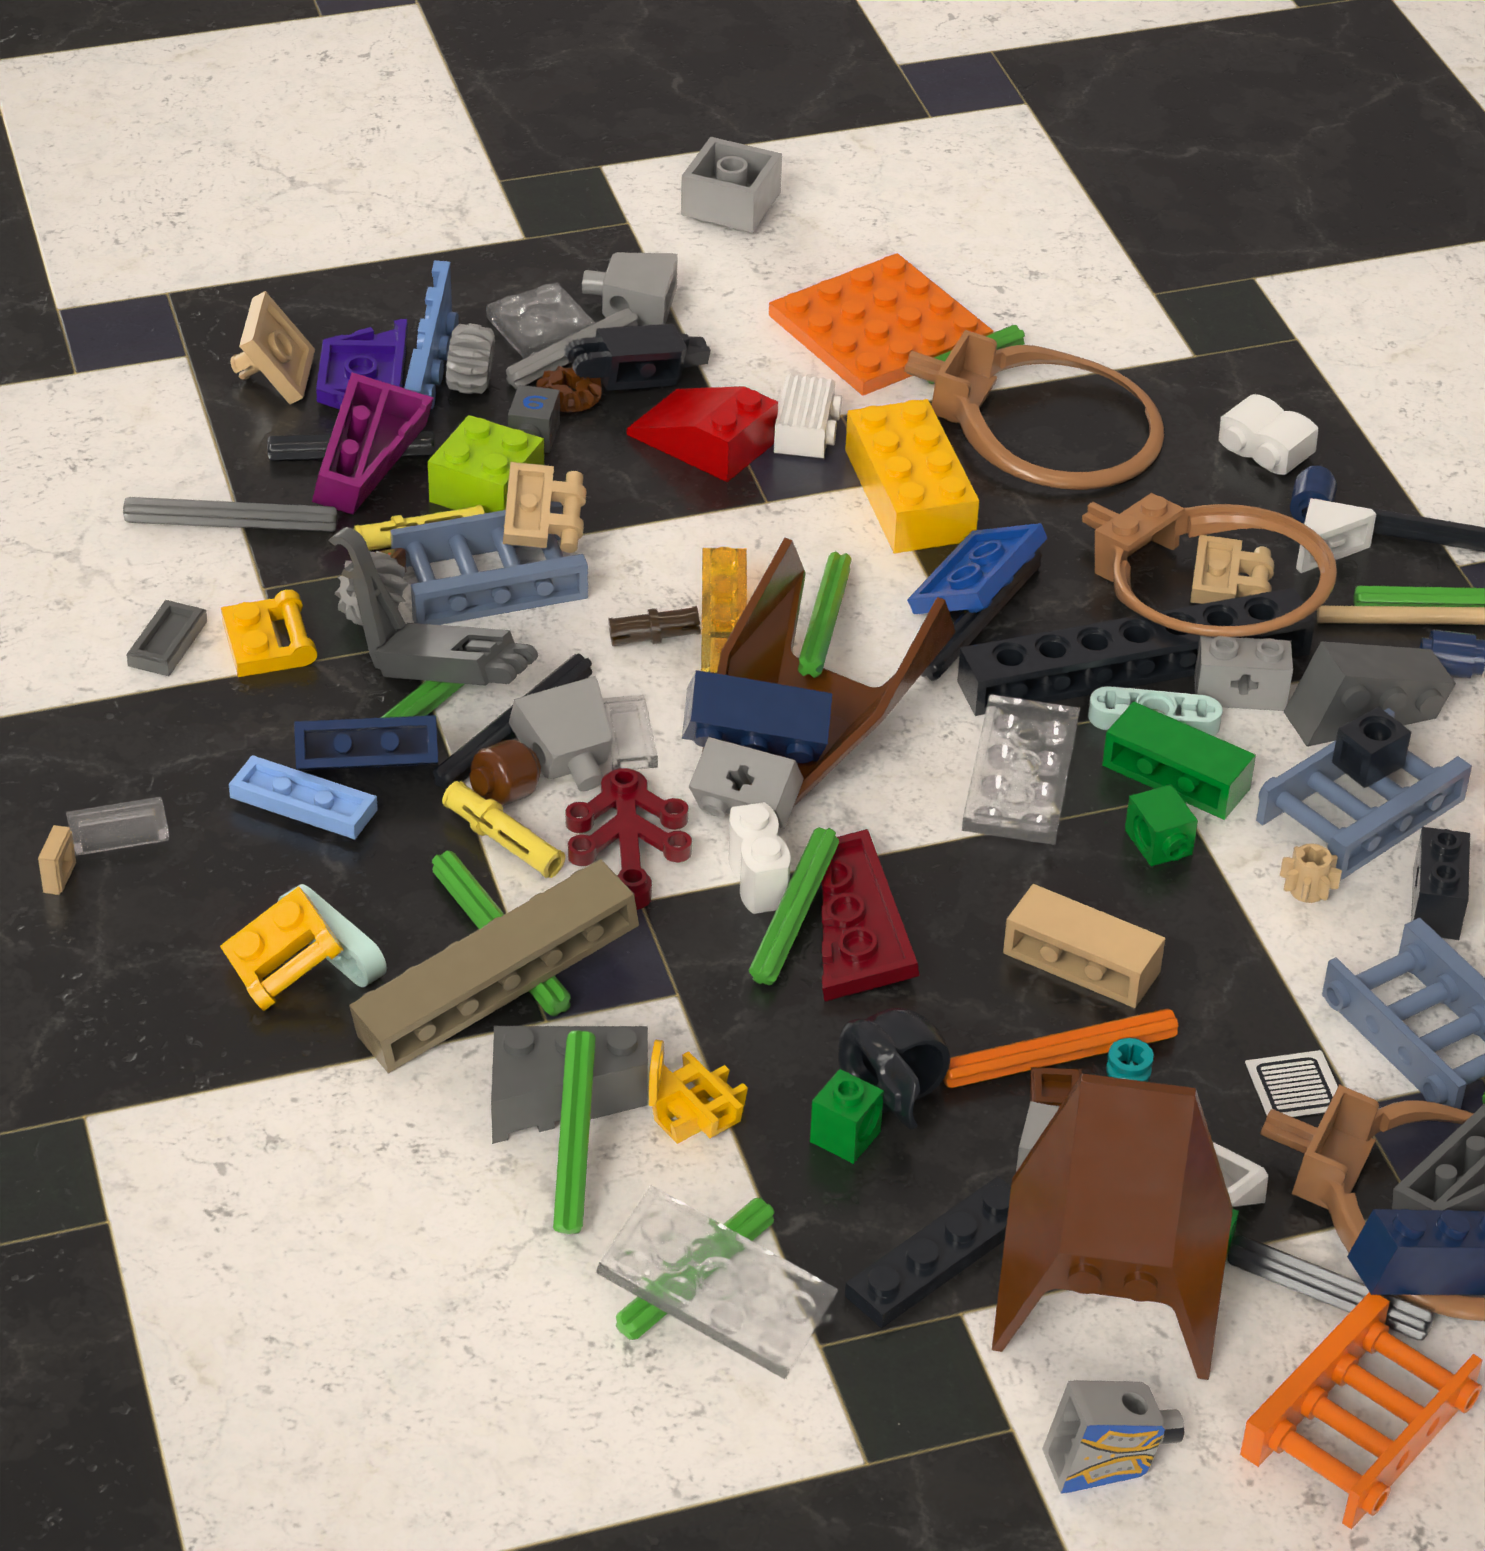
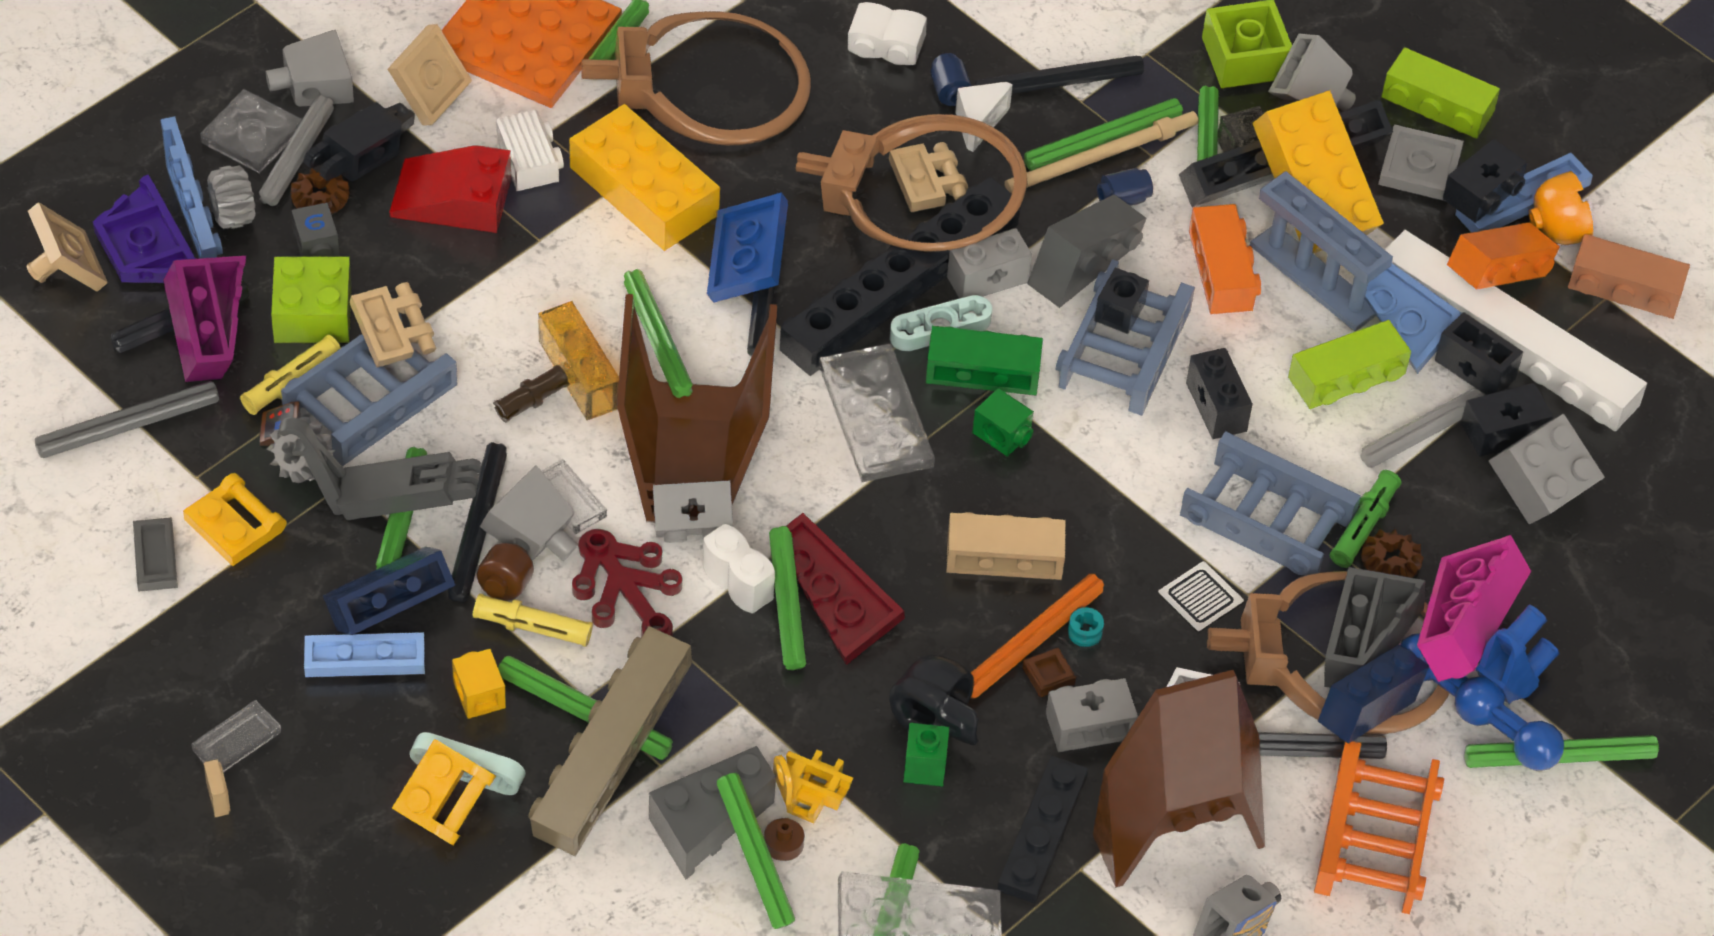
camera: 30 degrees left, 10 degrees up
dark blue brick [682,670,832,763] -> none
tan gear [1280,844,1342,903] -> none
none -> tan tile [387,24,472,125]
none -> yellow brick [452,649,506,719]
none -> reddish brown tile [764,818,805,861]

